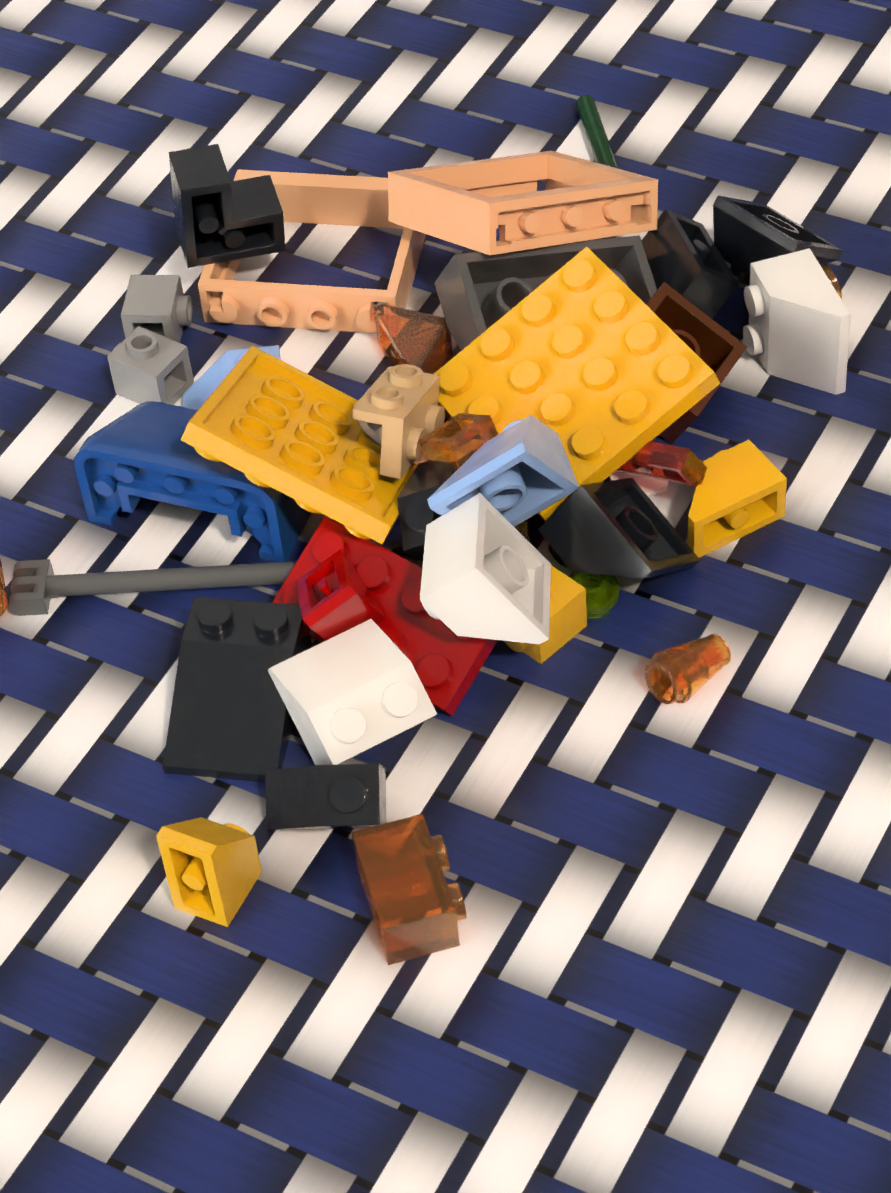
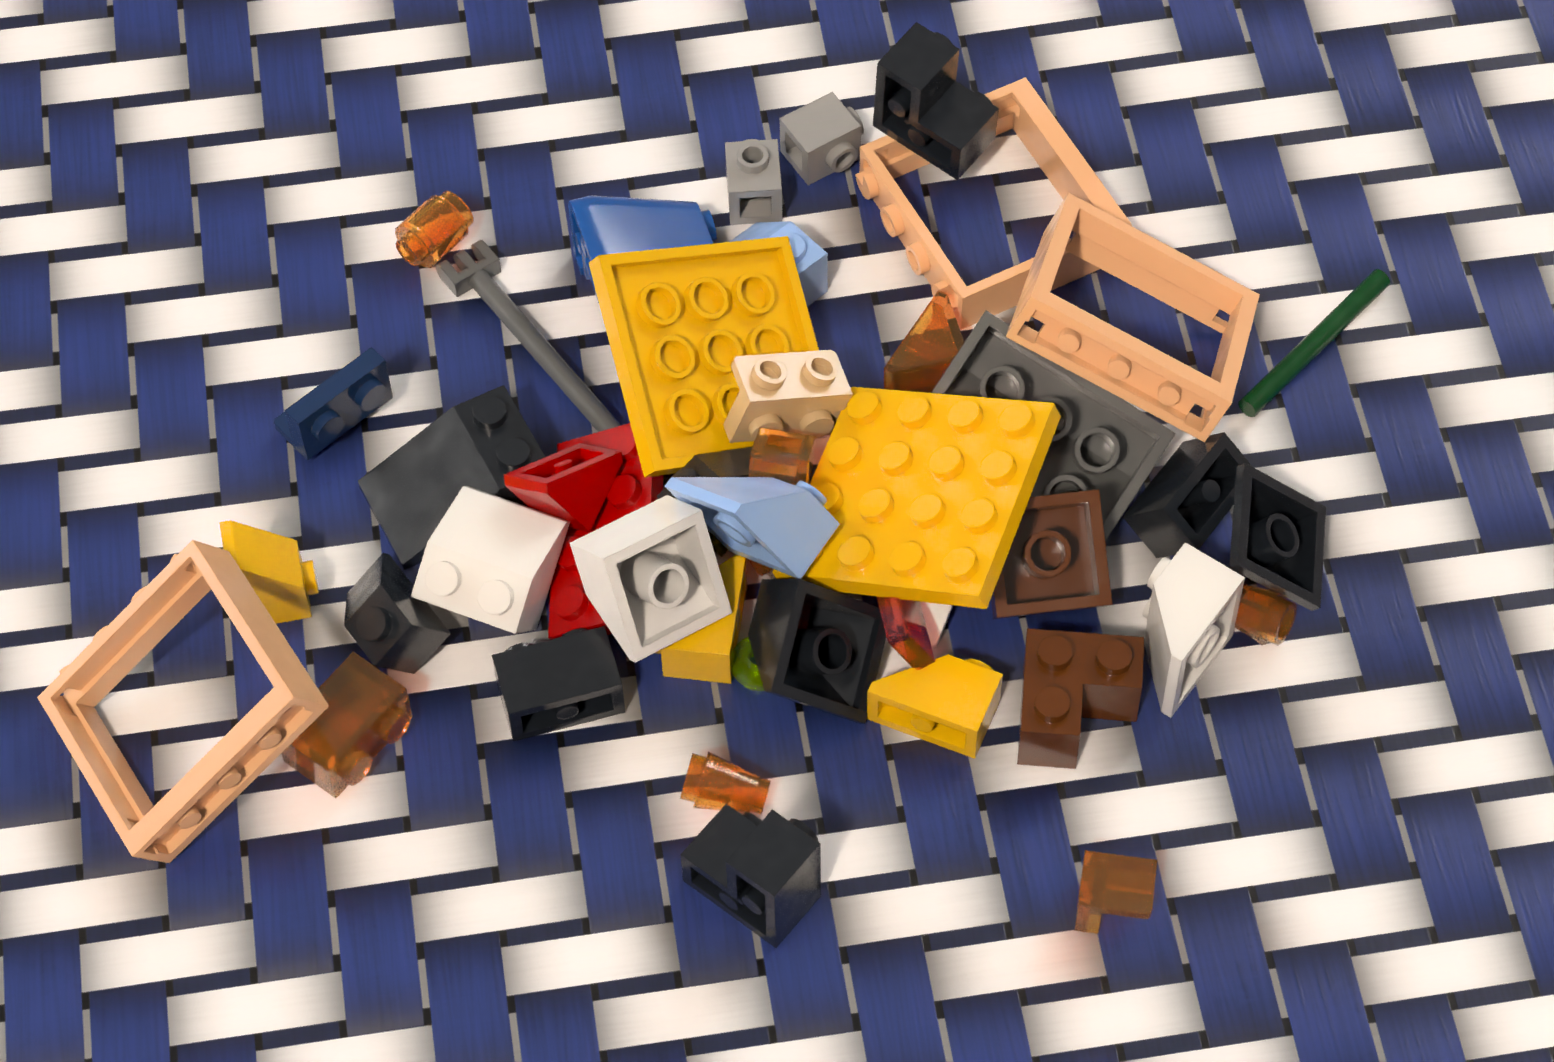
camera: 50 degrees right, 10 degrees up
none -> light nougat window [37,540,329,863]
none -> dark blue bracket [274,347,393,460]
none -> black brick [492,626,625,742]
none -> black brick [680,804,821,948]
none -> reddish brown brick [1017,628,1144,769]

